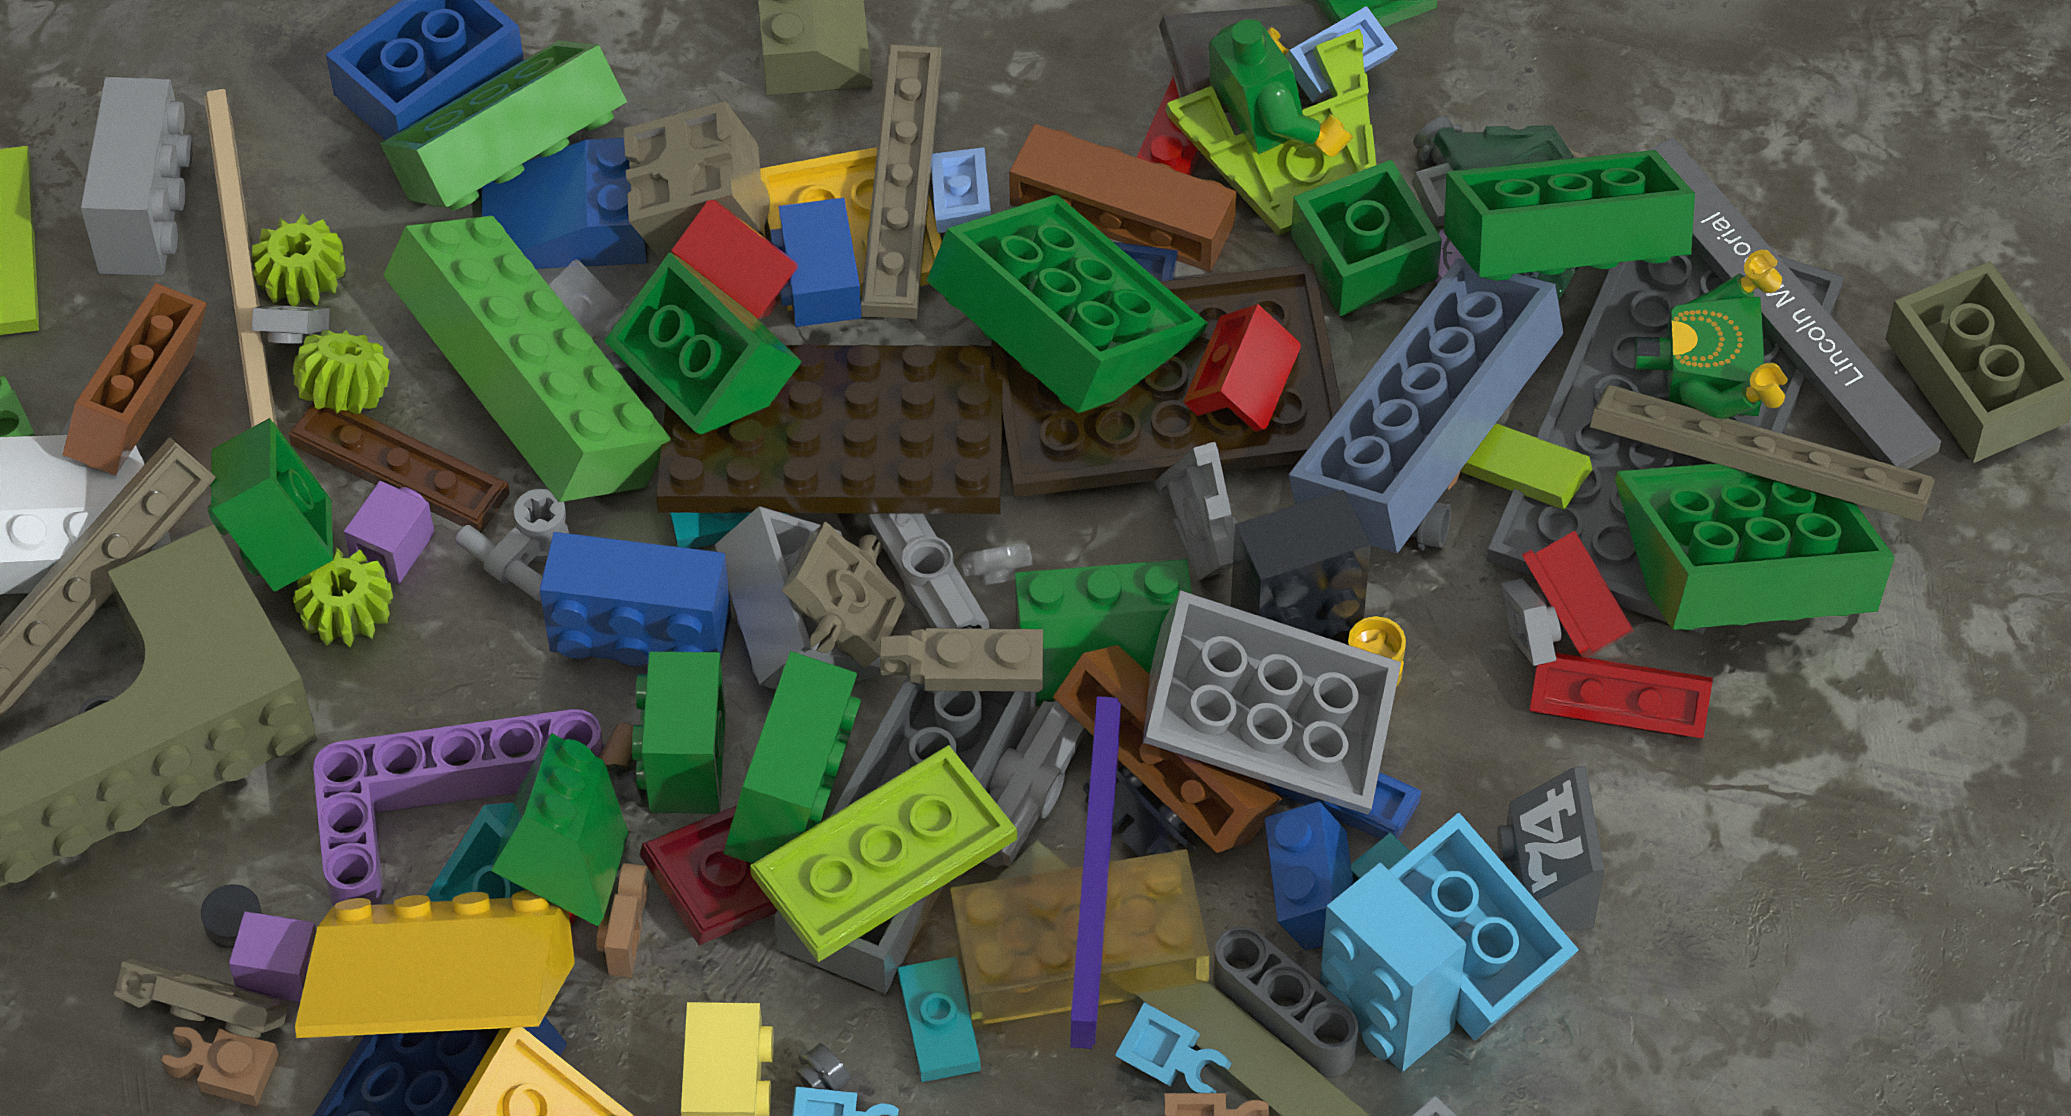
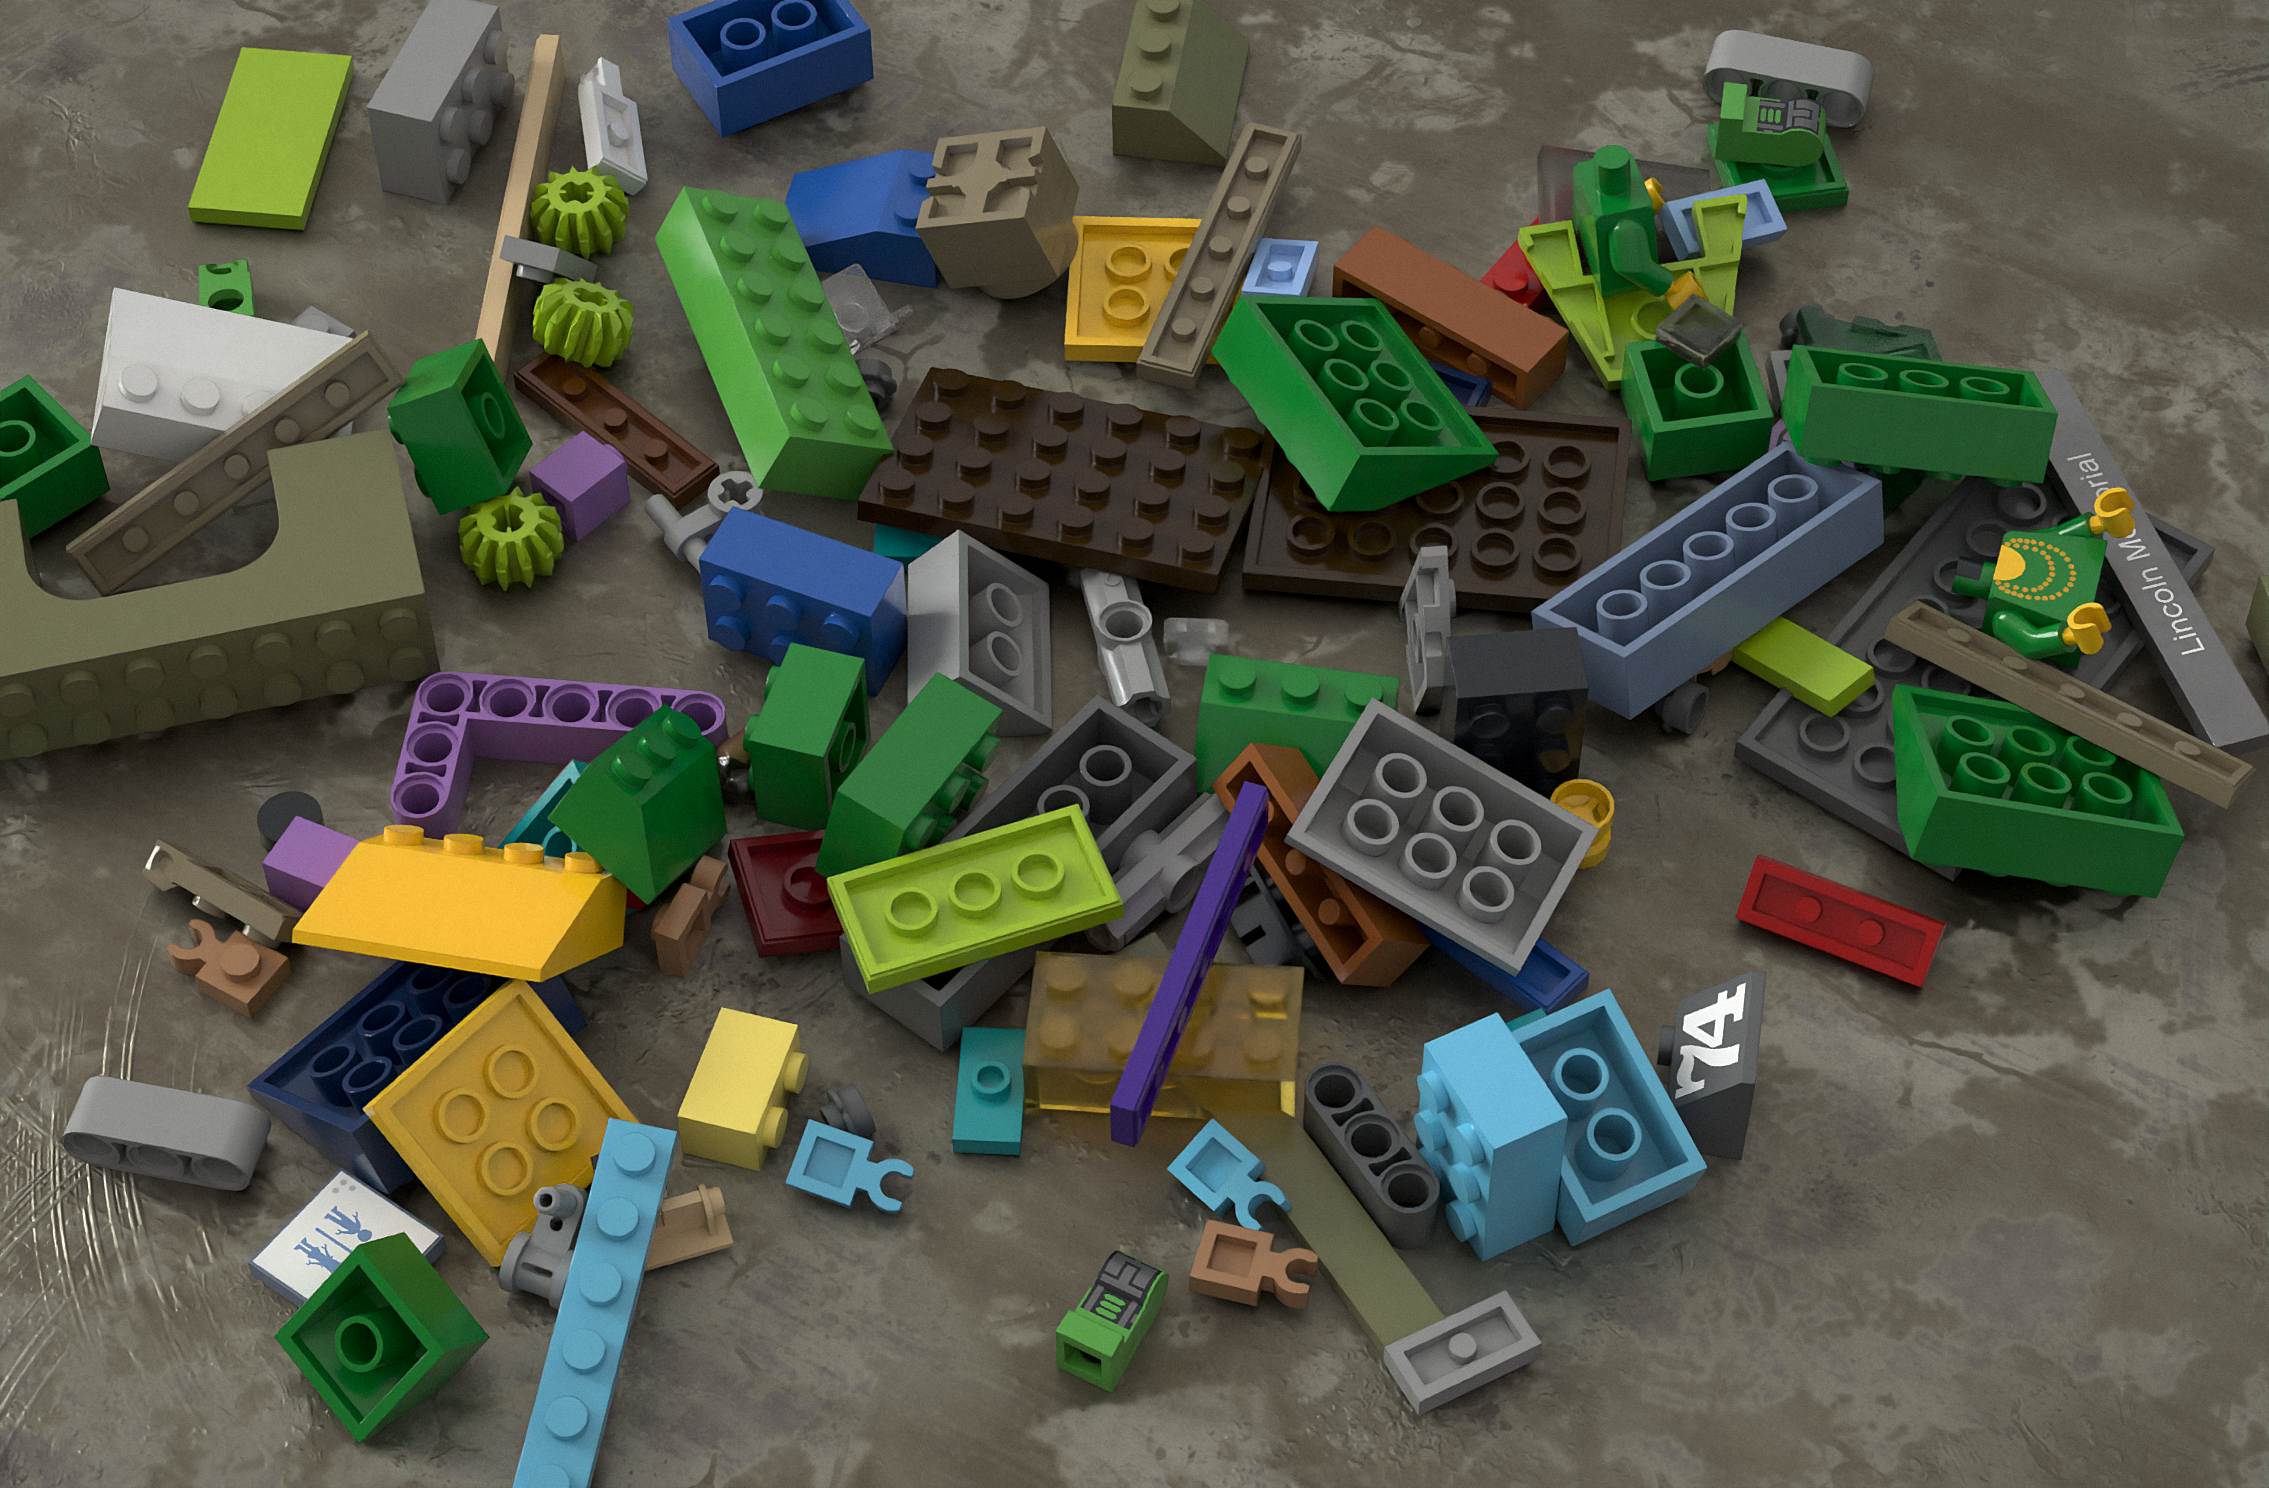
camera: 15 degrees right, 5 degrees down
dark orange brick [63,283,207,476] -> none
bright green brick [380,40,627,210] -> none
green slope [604,252,802,435] -> none
red panel [671,199,798,319] -> none
blue brick [770,198,861,327] -> none
dark tan plate [781,521,908,668] -> none
dark tan hinge [880,628,1043,692] -> none
red panel [1183,304,1301,432] -> none
blue brick [1265,801,1353,951] -> none
light grey plate [1500,578,1561,666] -> none
red panel [1521,530,1634,658] -> none
none -> white hinge [578,57,648,196]
none -> clear smoke tile [1655,294,1742,370]

